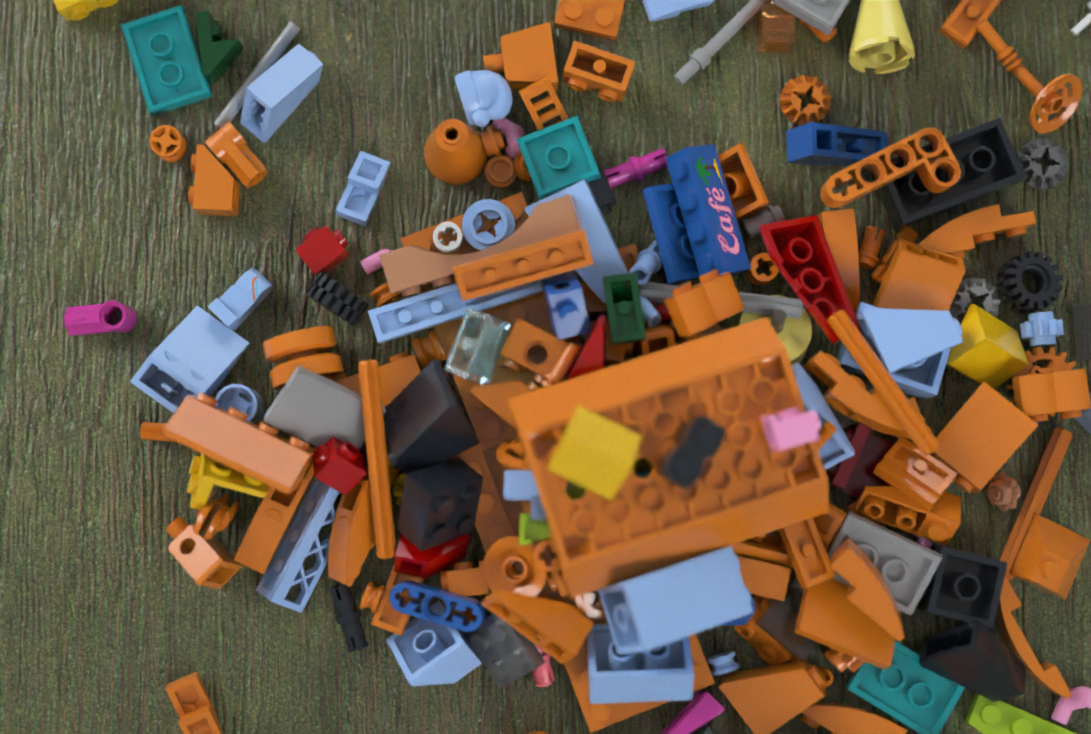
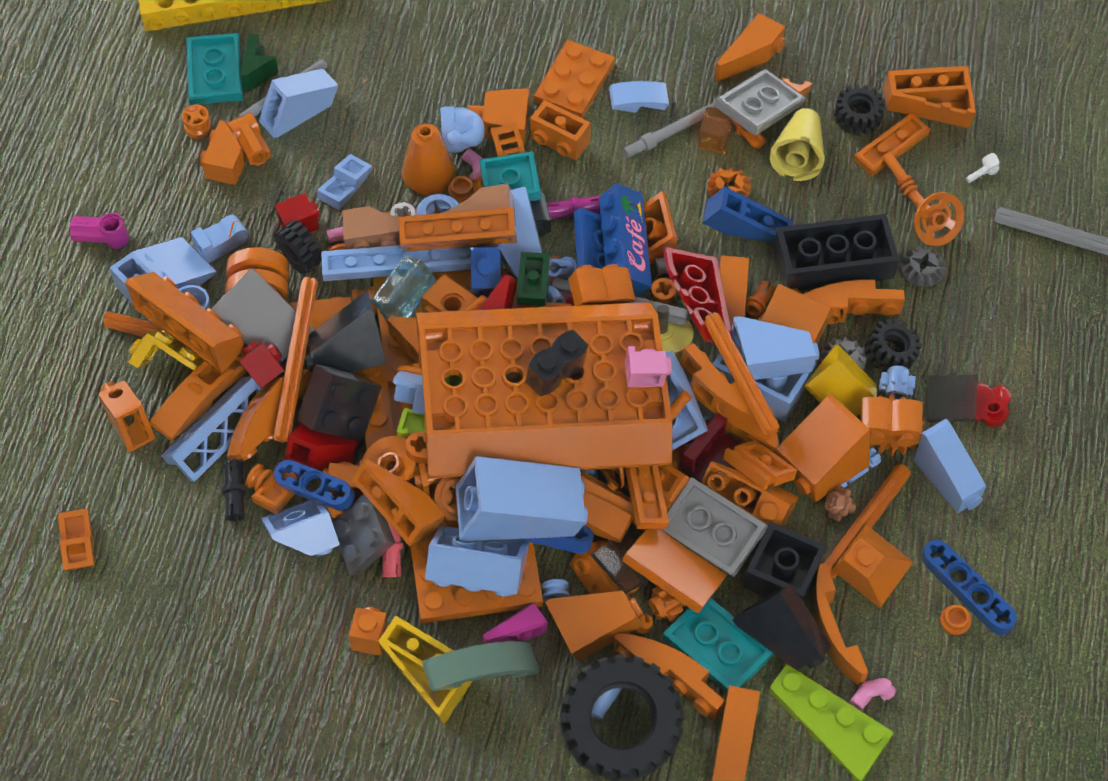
camera: 15 degrees right, 25 degrees down
orange arm [193,490,240,540] -> none
orange plate [480,125,506,157] -> none
yellow slope [547,405,642,500] -> none
orange beam [820,128,961,208] -> none
orange slope [830,537,904,642] -> none

